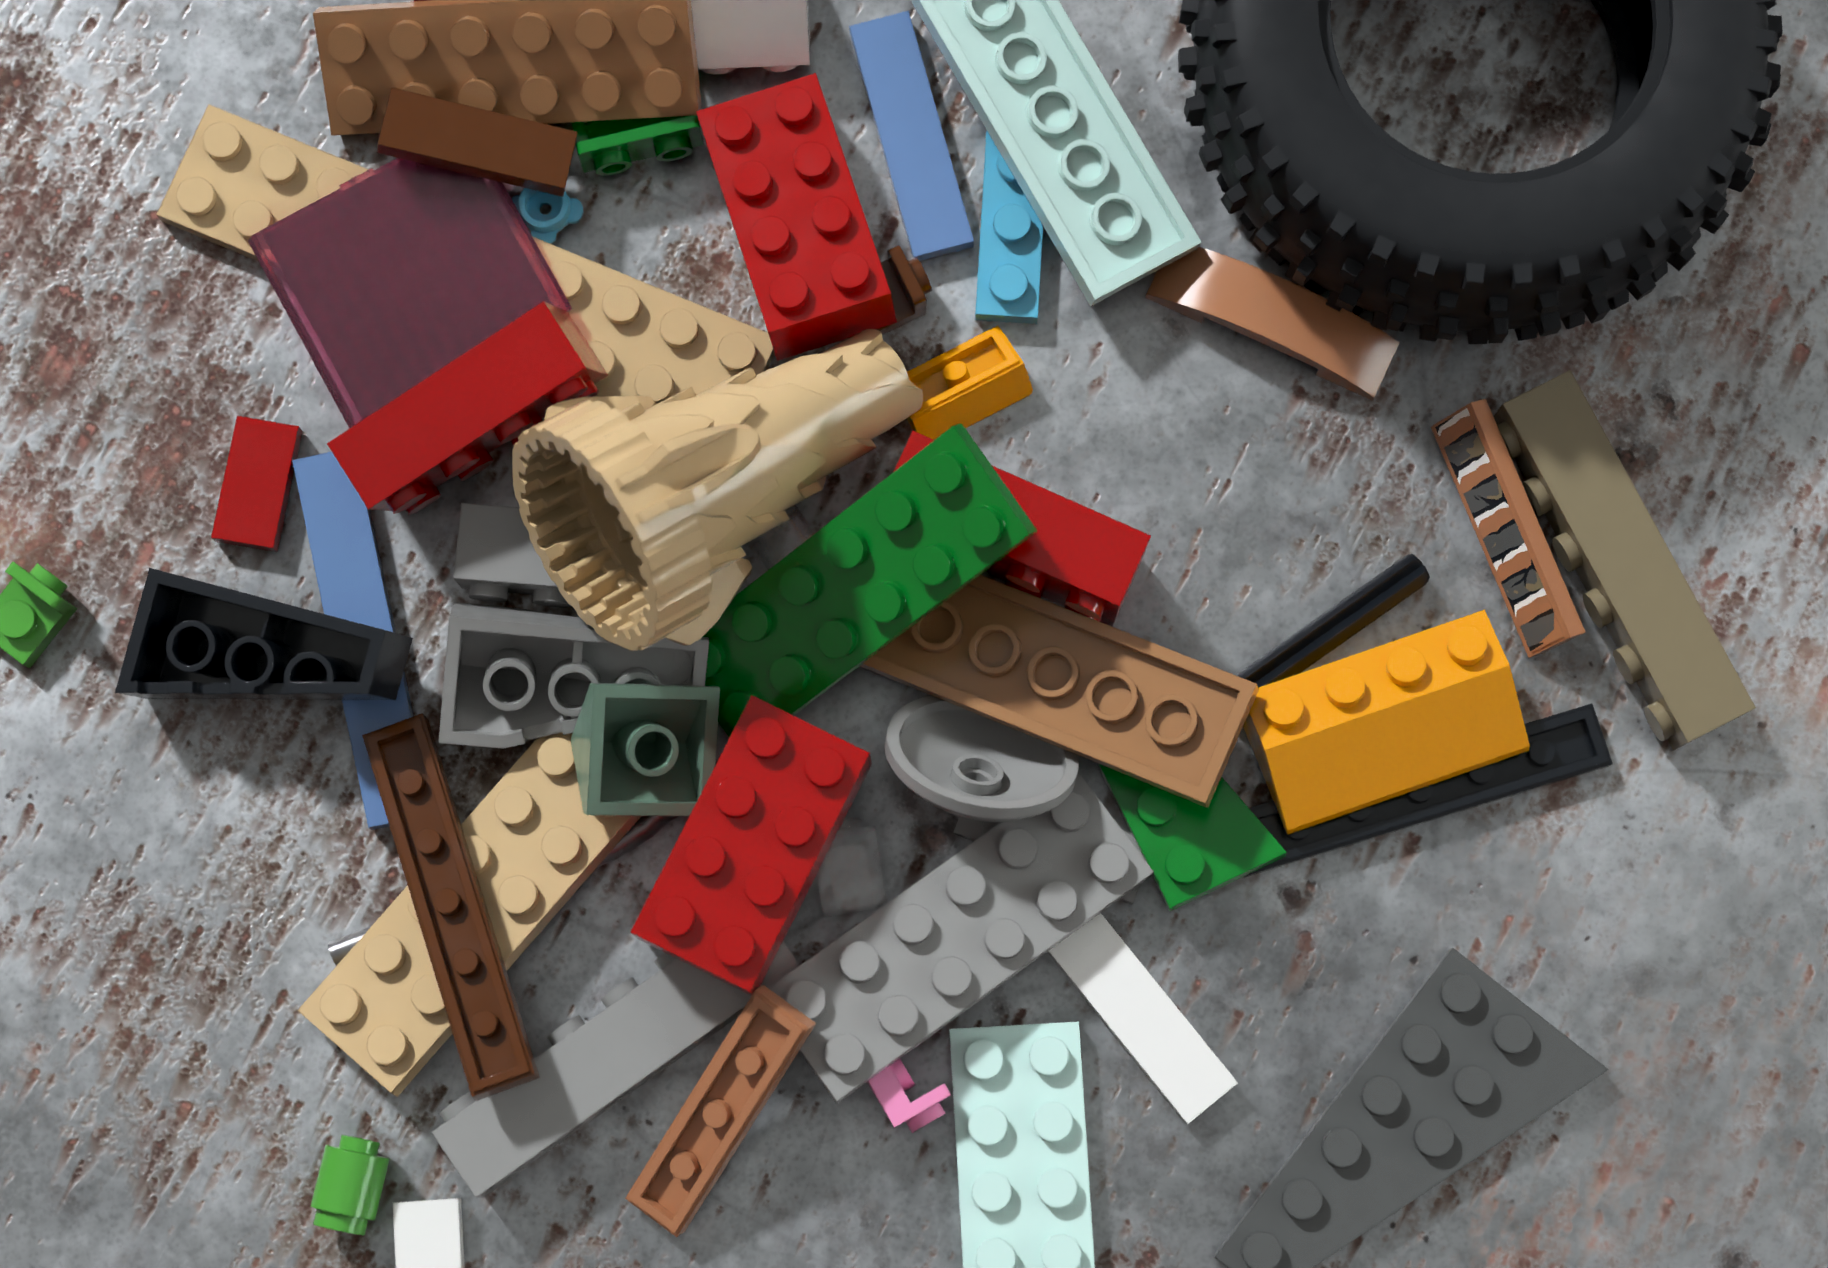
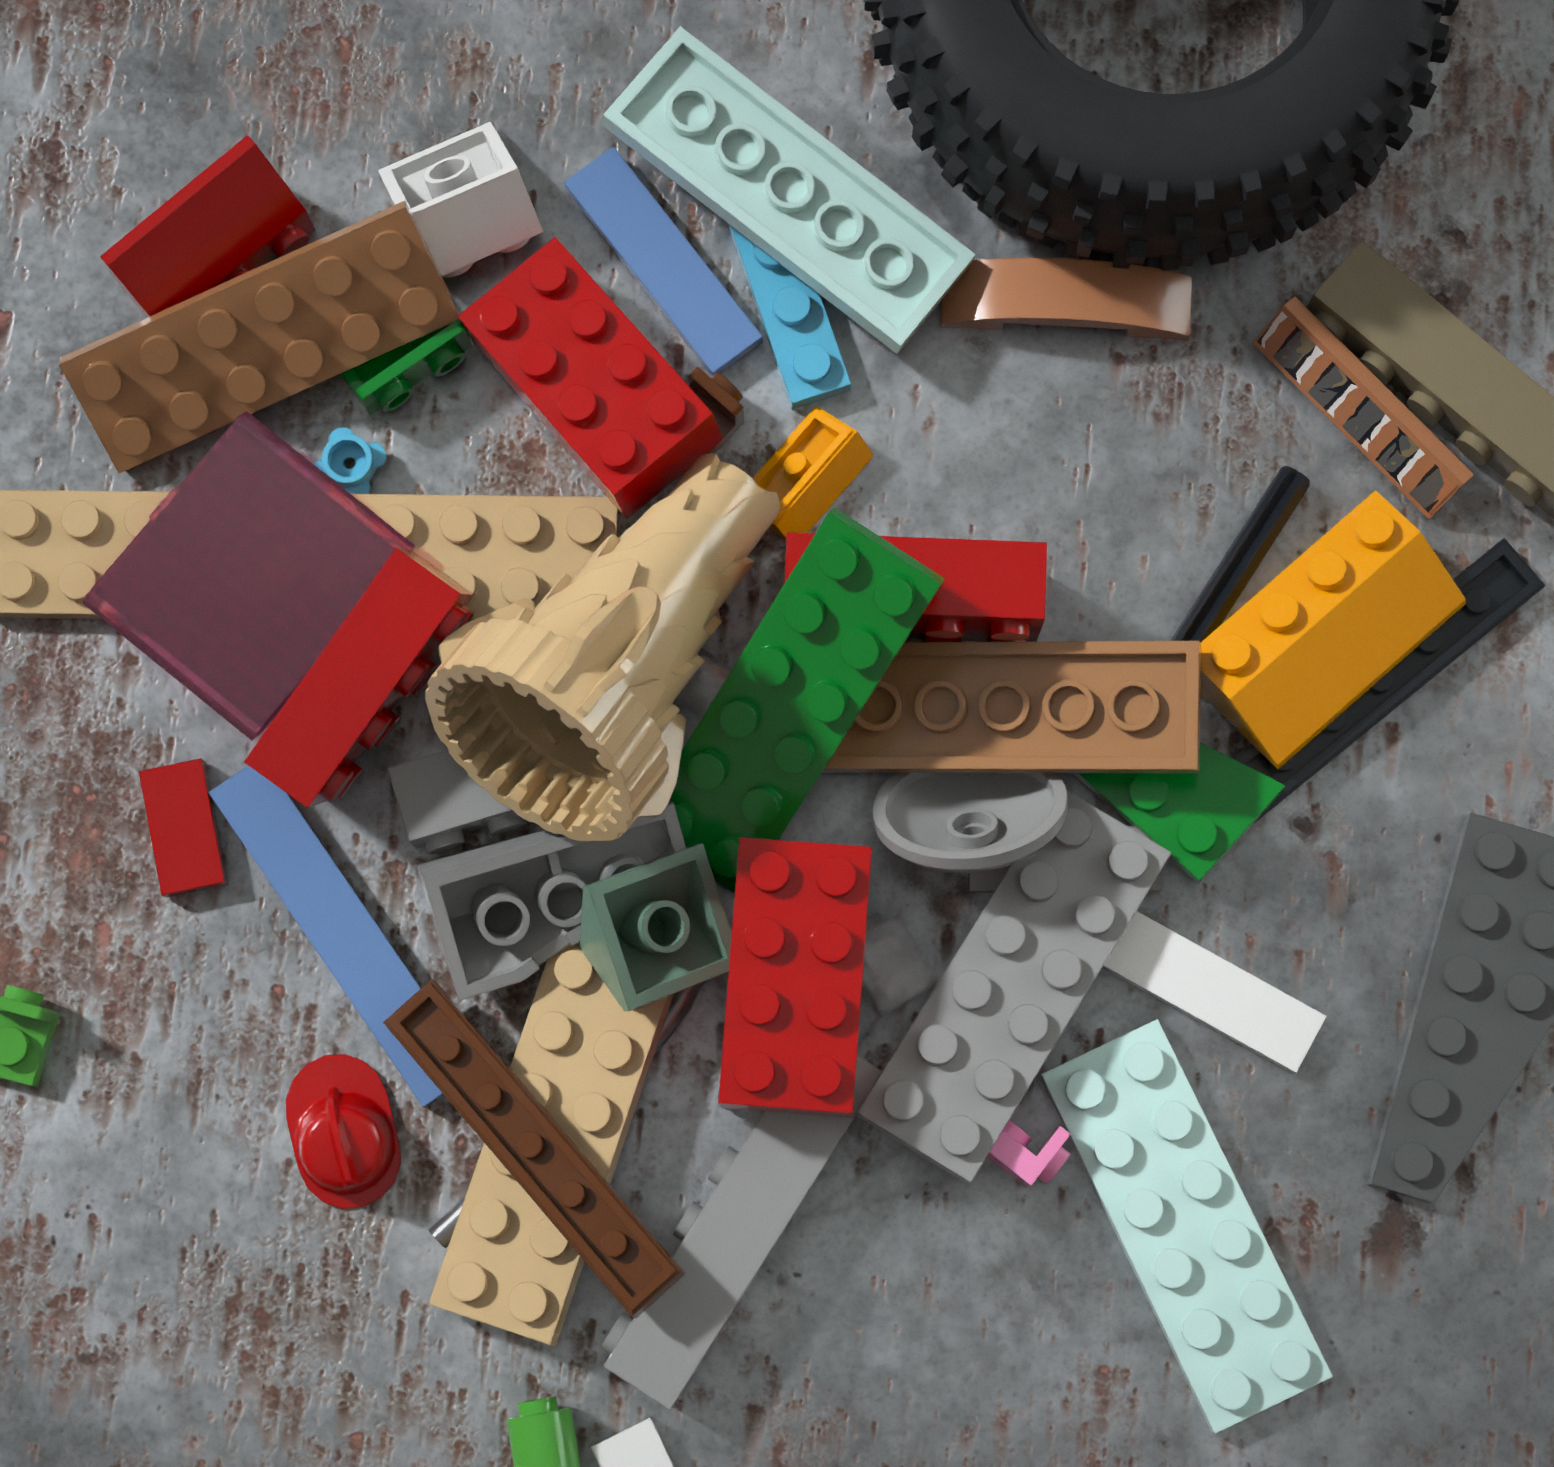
camera: 20 degrees left, 0 degrees up
black wedge [115,568,413,700] -> none
reddish brown tile [377,87,578,197] -> none
nougat tile [625,985,816,1237] -> none
none -> red piece [286,1054,401,1209]

